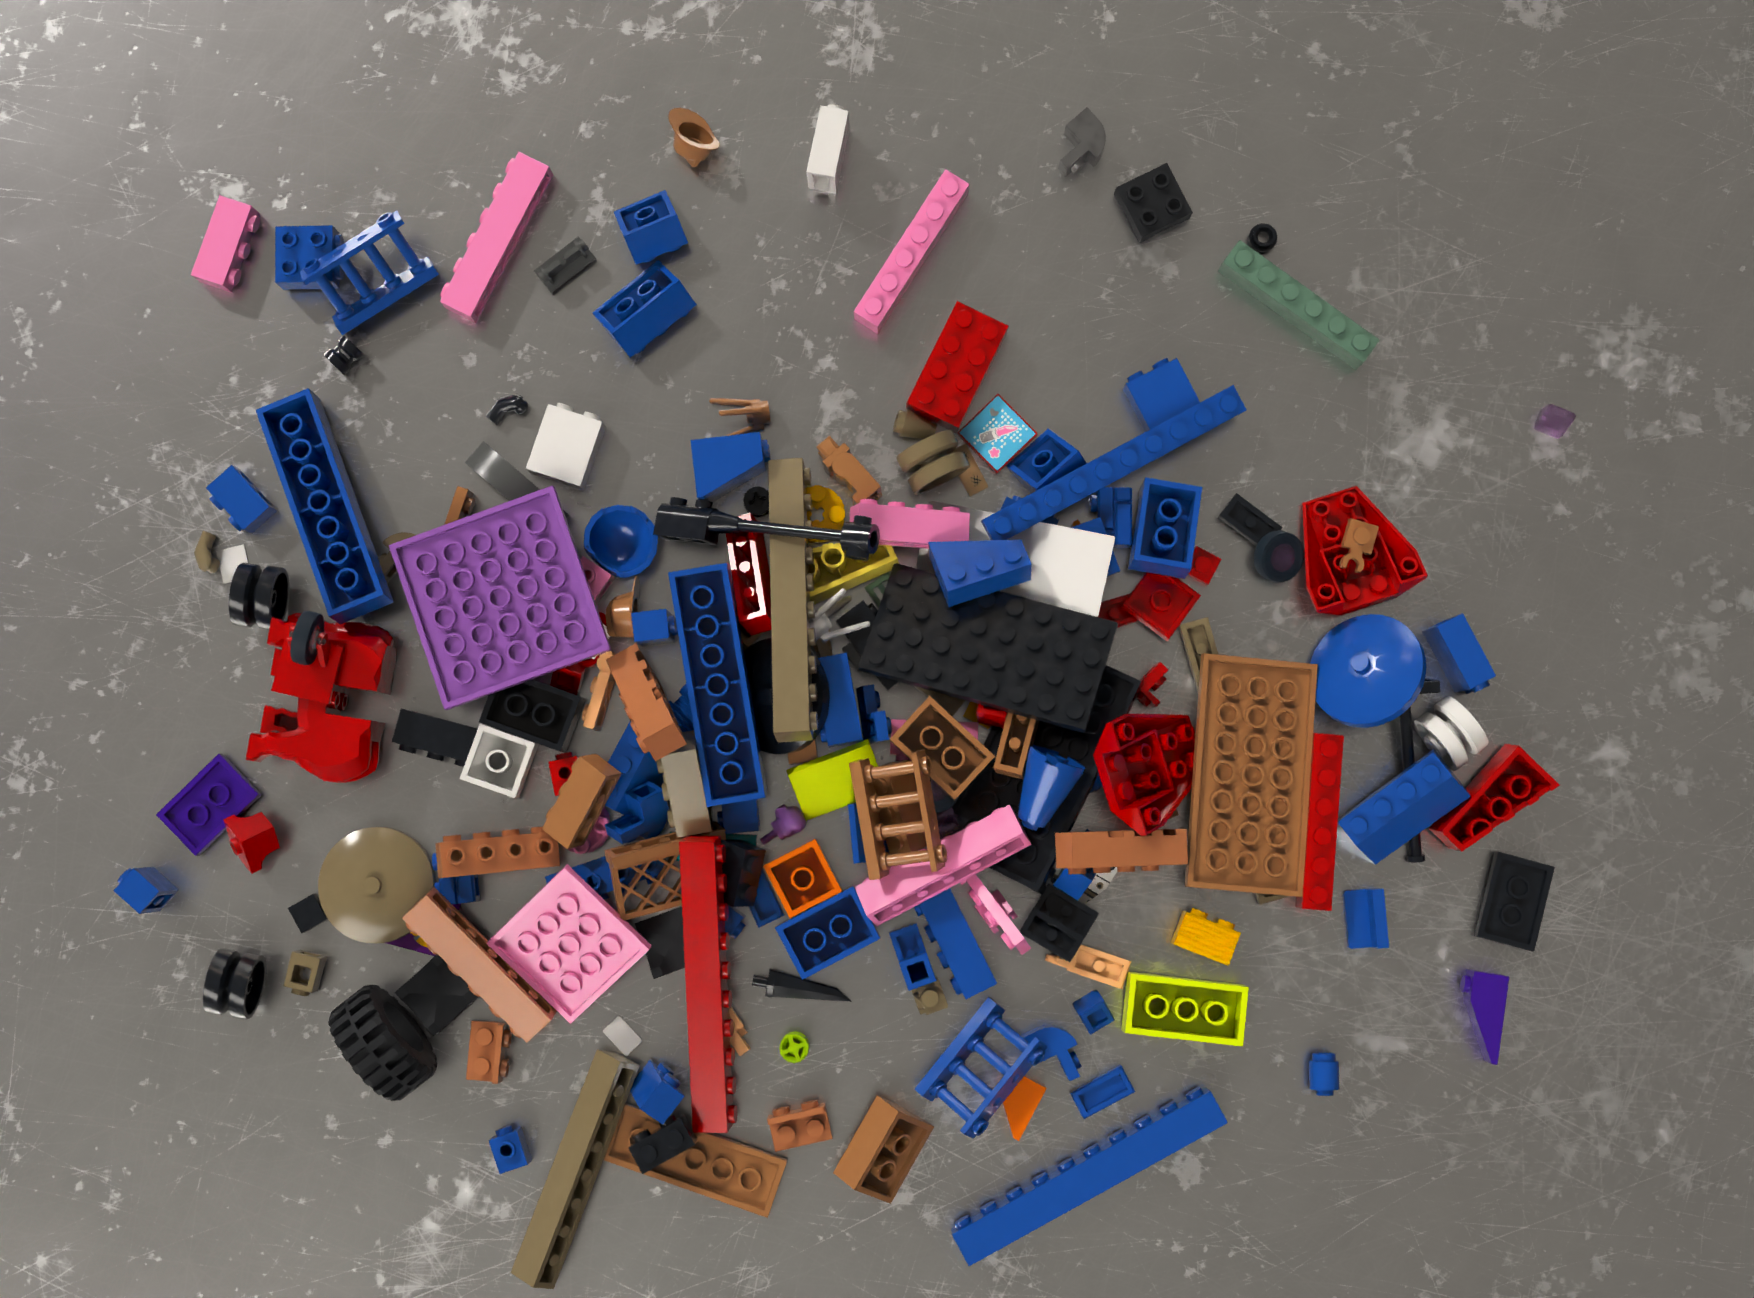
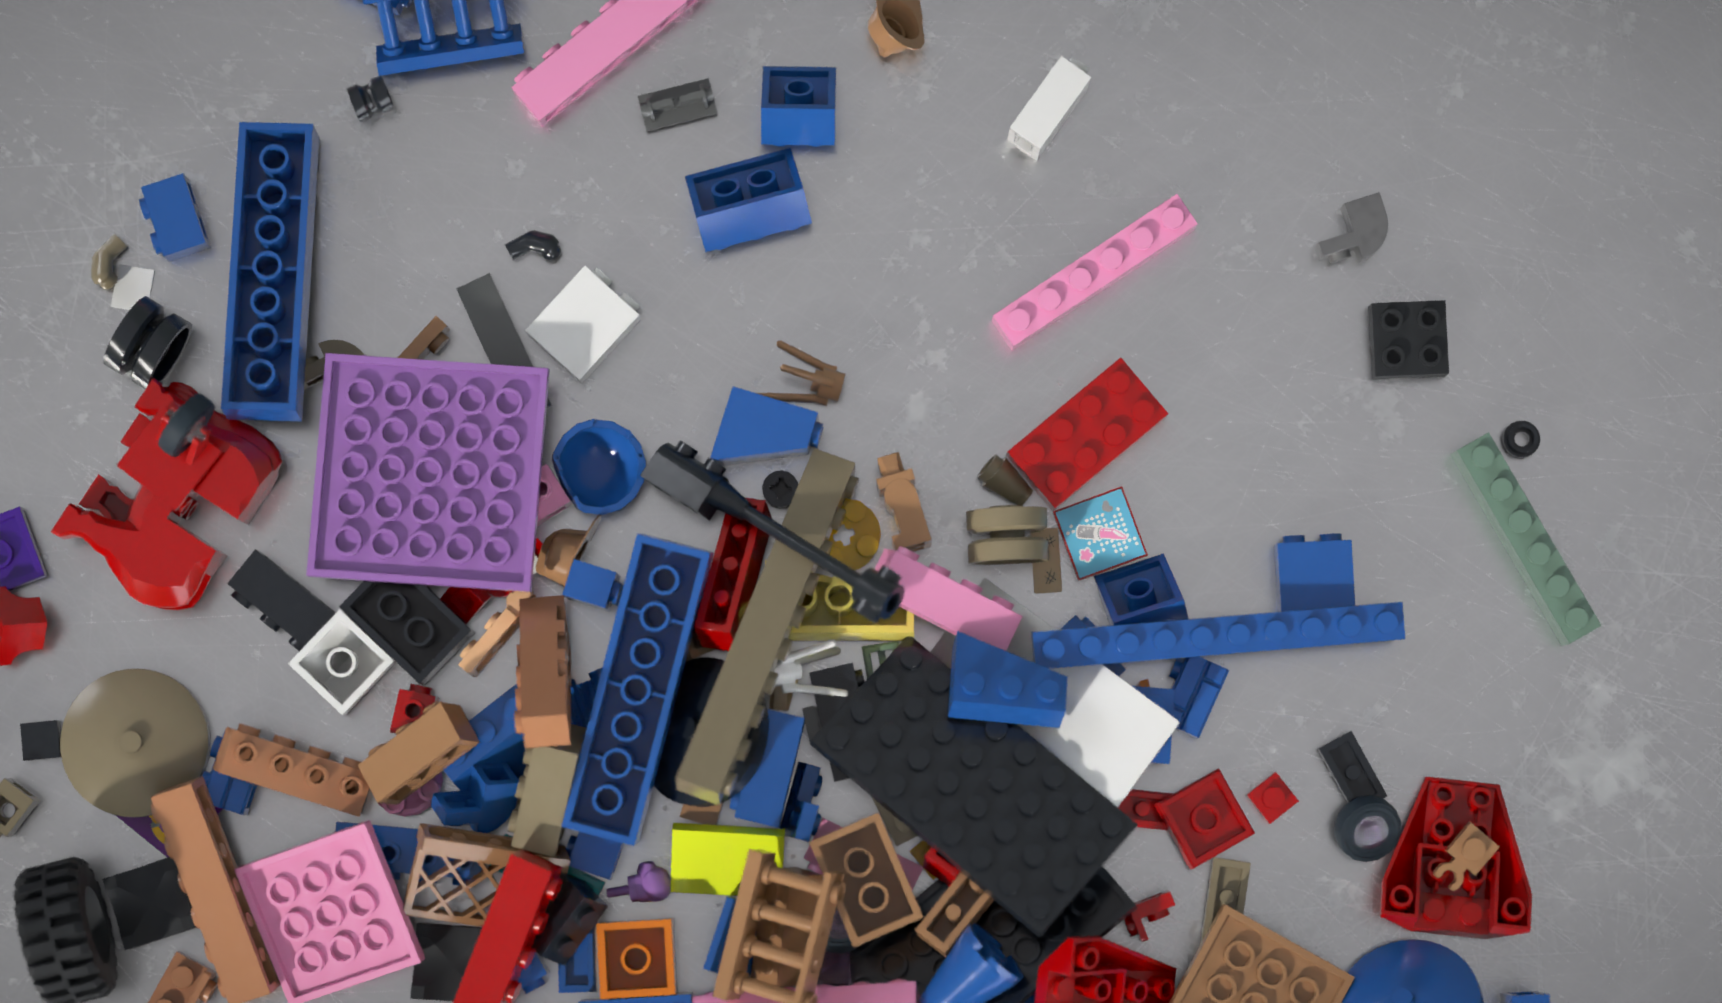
camera: 20 degrees right, 0 degrees up
blue brick [1128,477,1202,579] -> none

